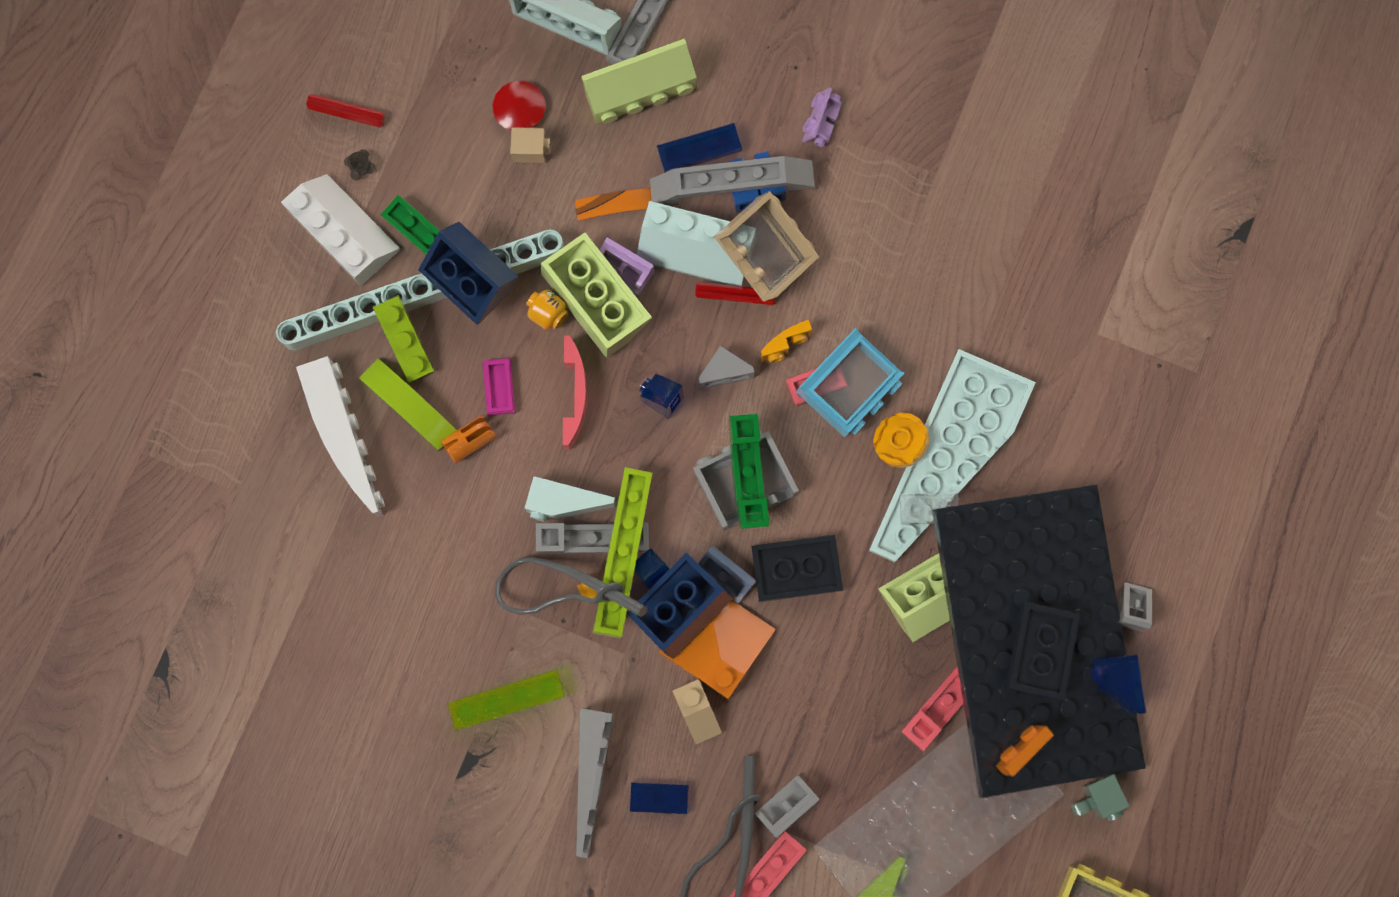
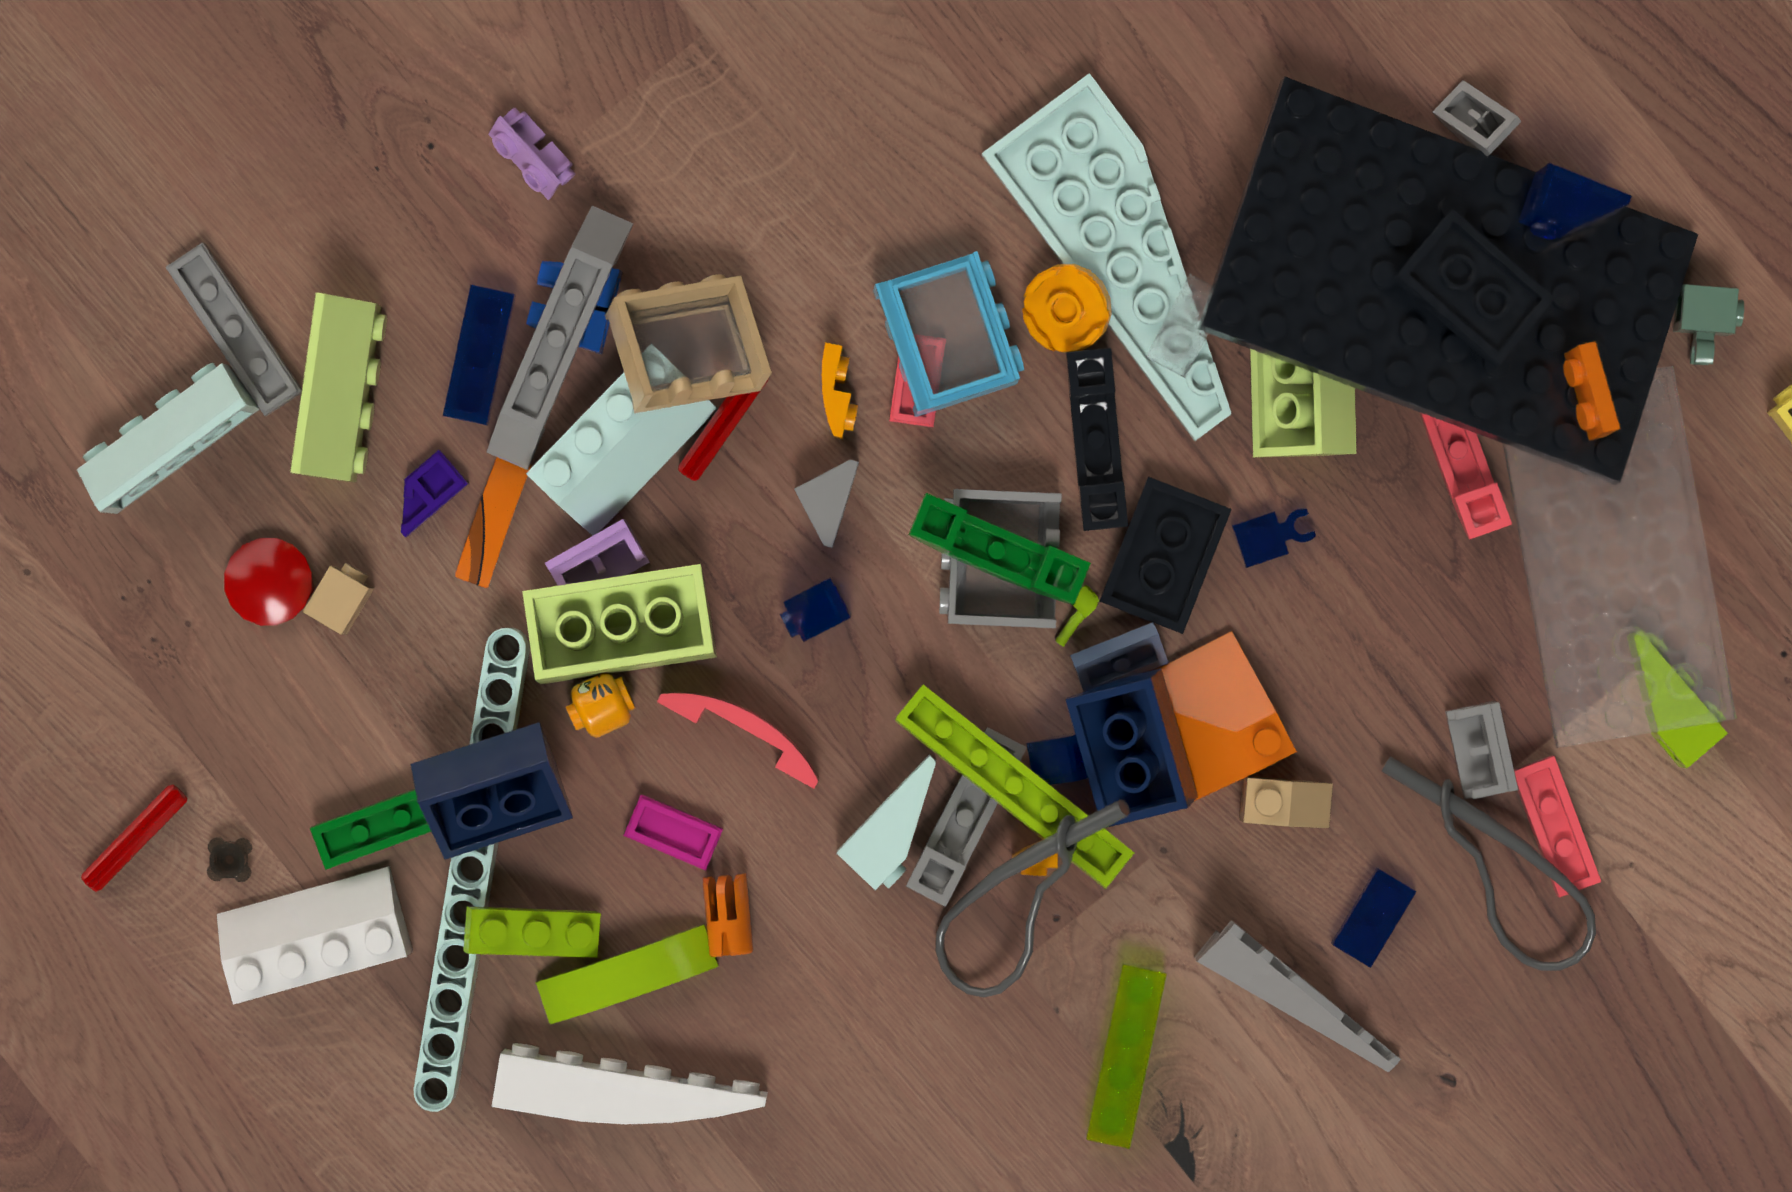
camera: 70 degrees left, 10 degrees up
none -> dark purple tile [401,450,469,538]
none -> lime hand [1055,585,1099,647]
none -> black slope [1066,348,1128,531]
none -> clear blue plate [1231,509,1316,568]

